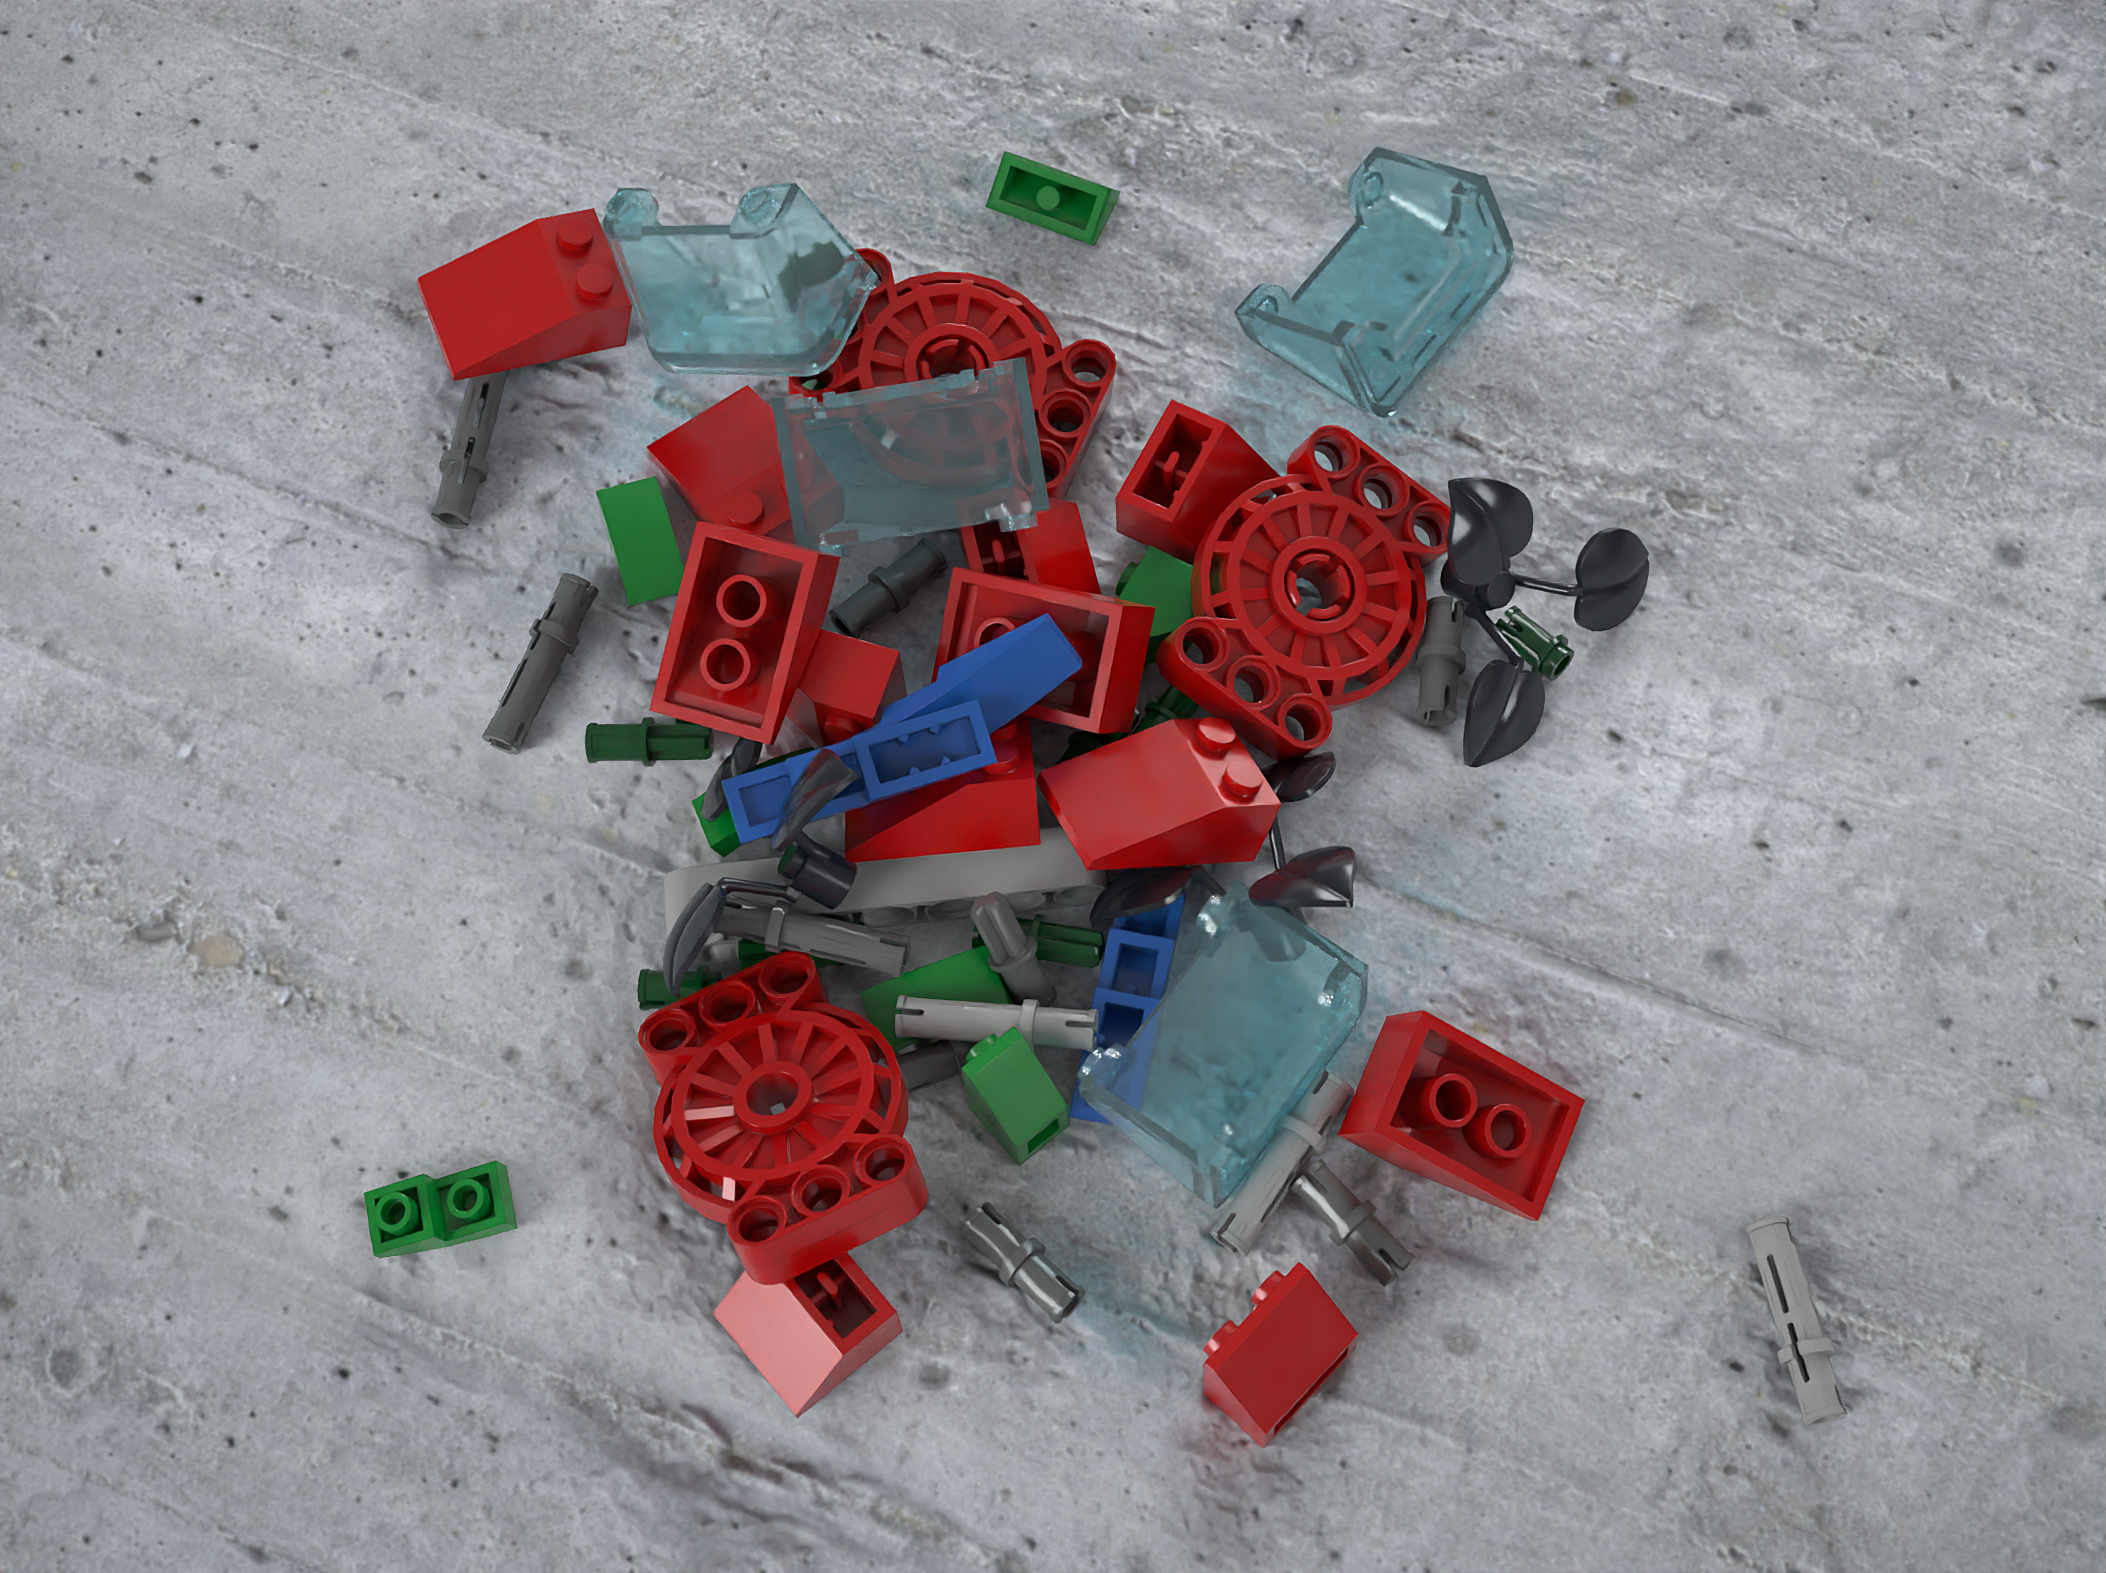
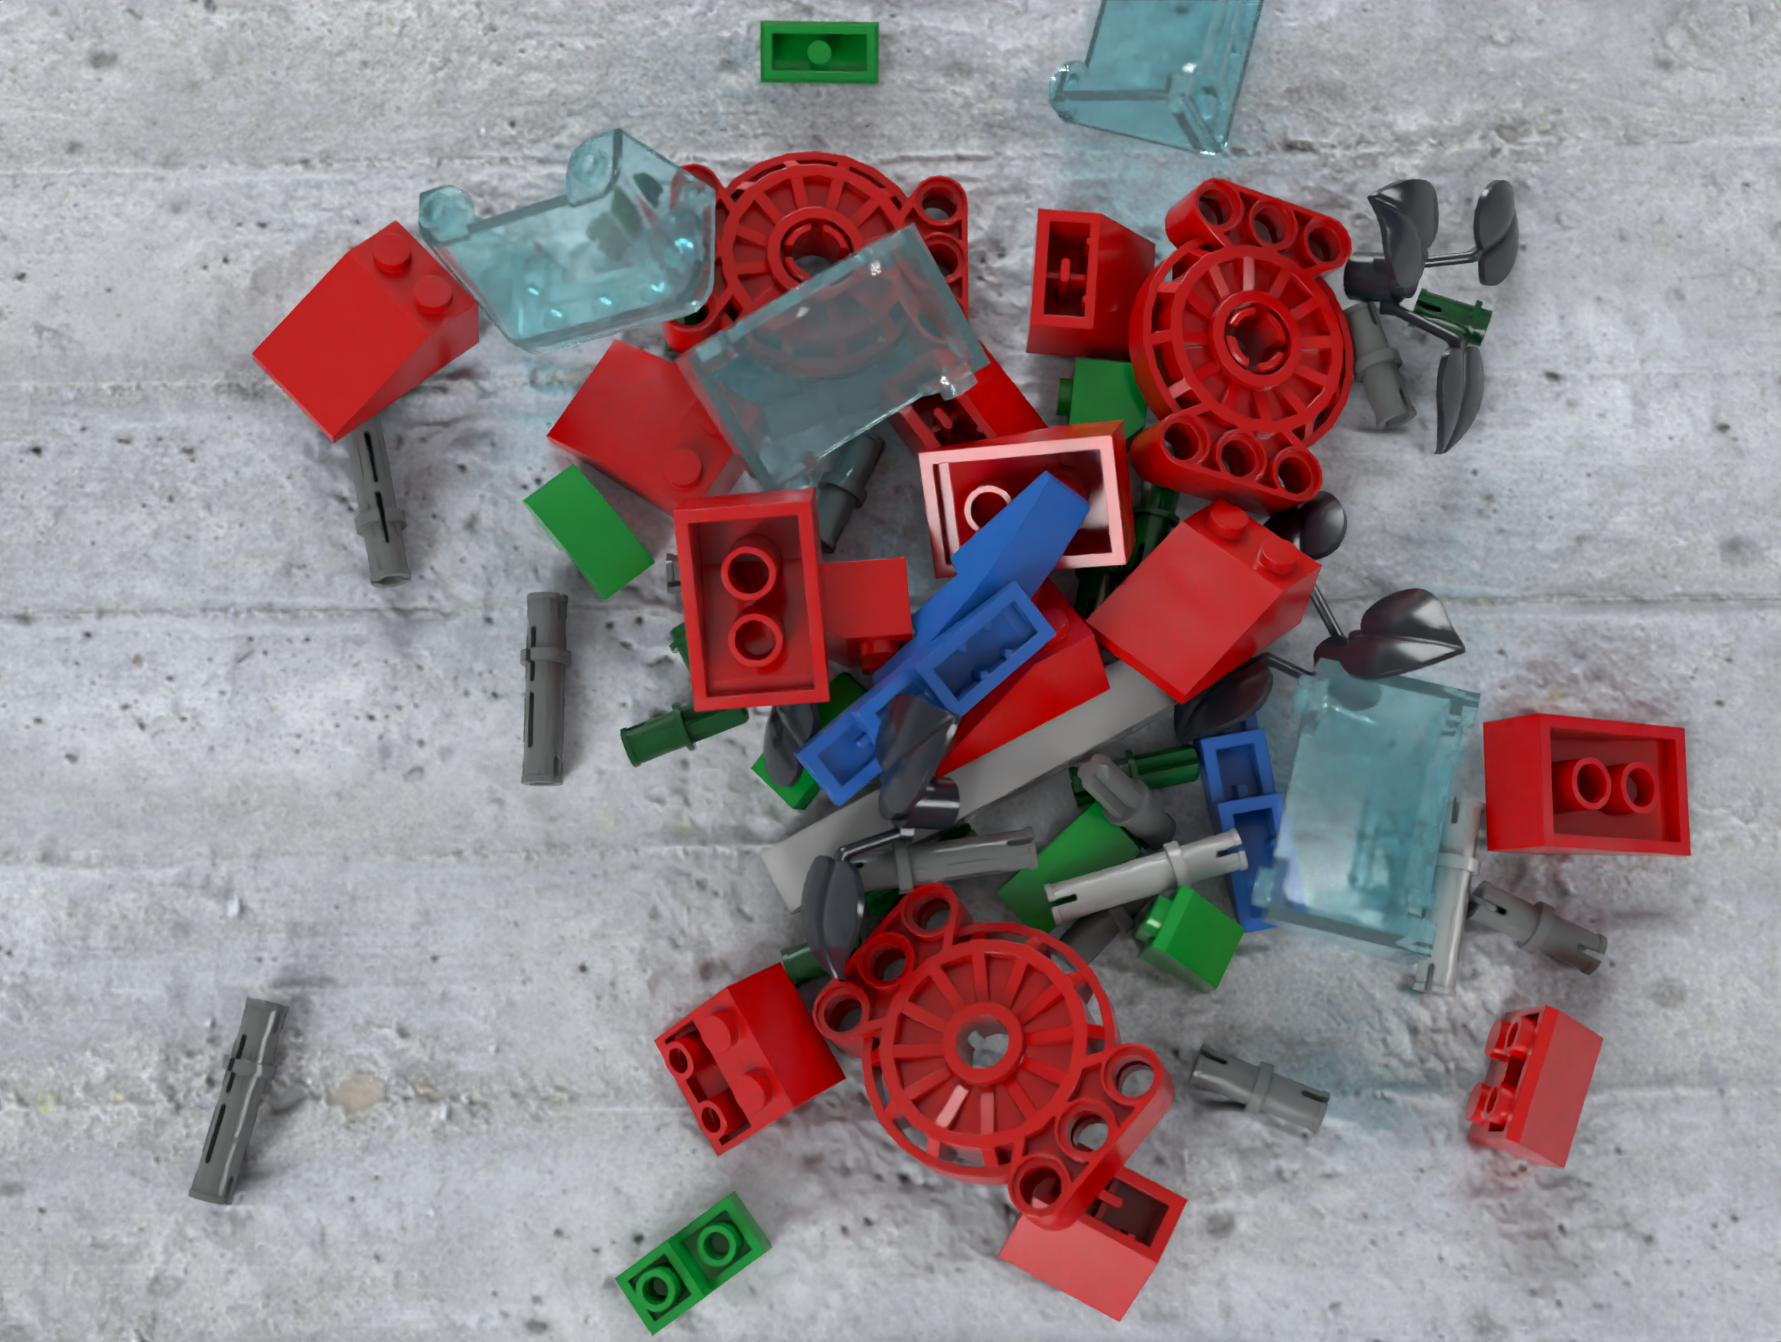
camera: 25 degrees left, 10 degrees up
none -> dark grey pin [188,997,290,1205]
none -> red slope [654,962,846,1156]

